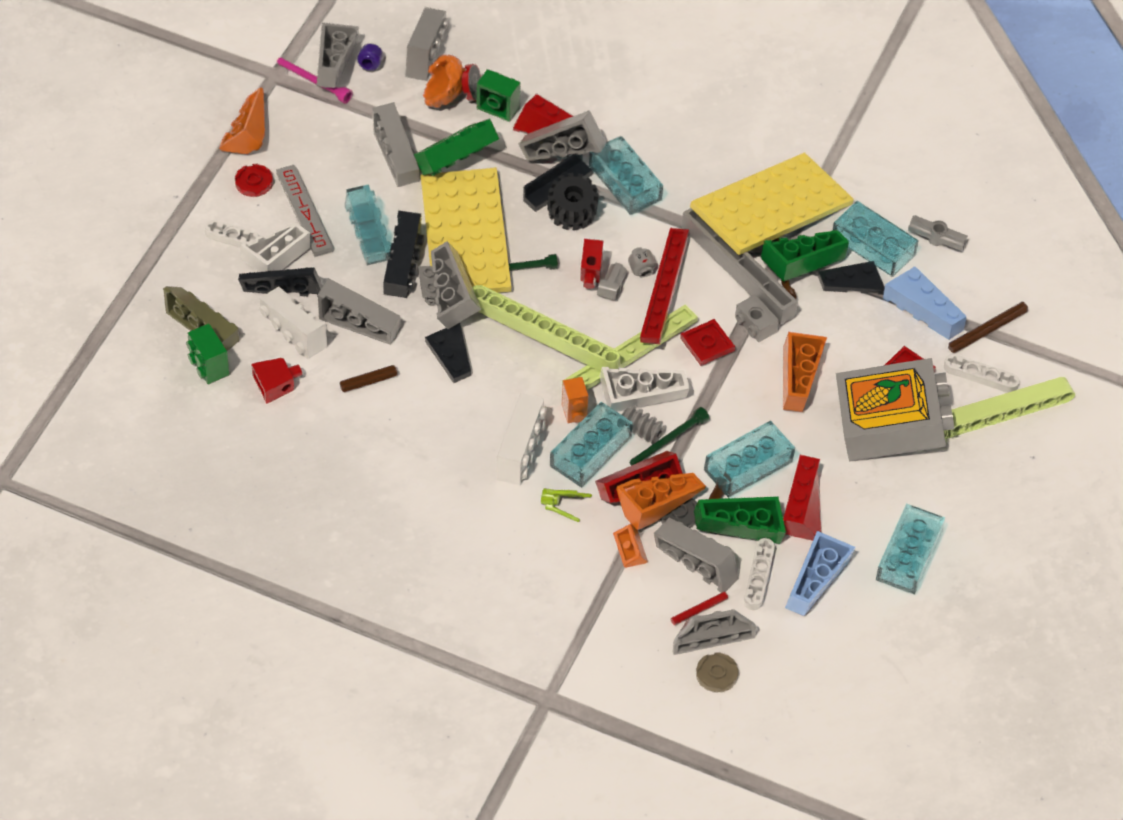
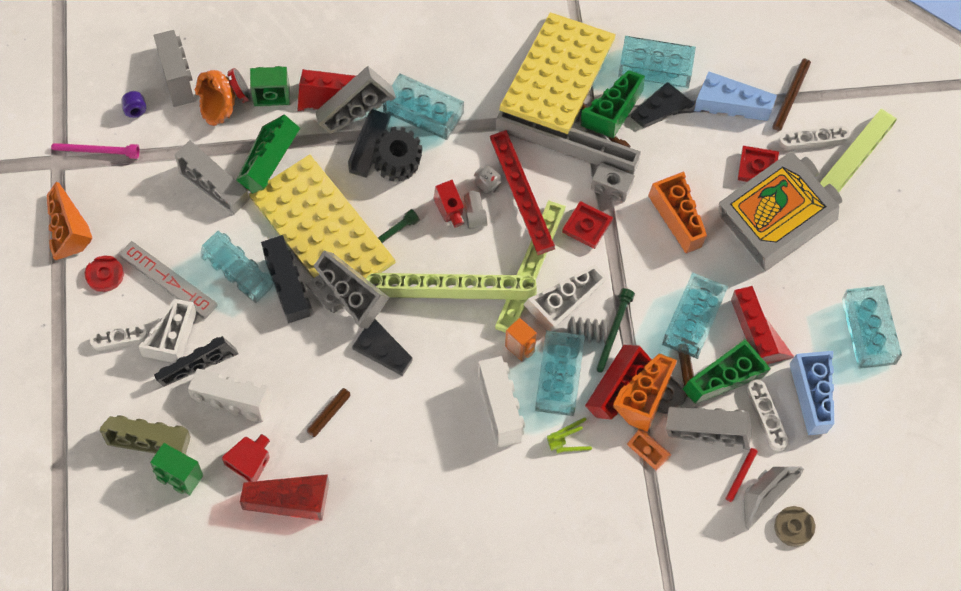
camera: 30 degrees left, 10 degrees up
light grey wedge [316,23,359,88] -> none
light grey wedge [318,278,401,345] -> none
light grey piece [908,215,968,251] -> none
none -> clear red wedge [240,474,330,521]

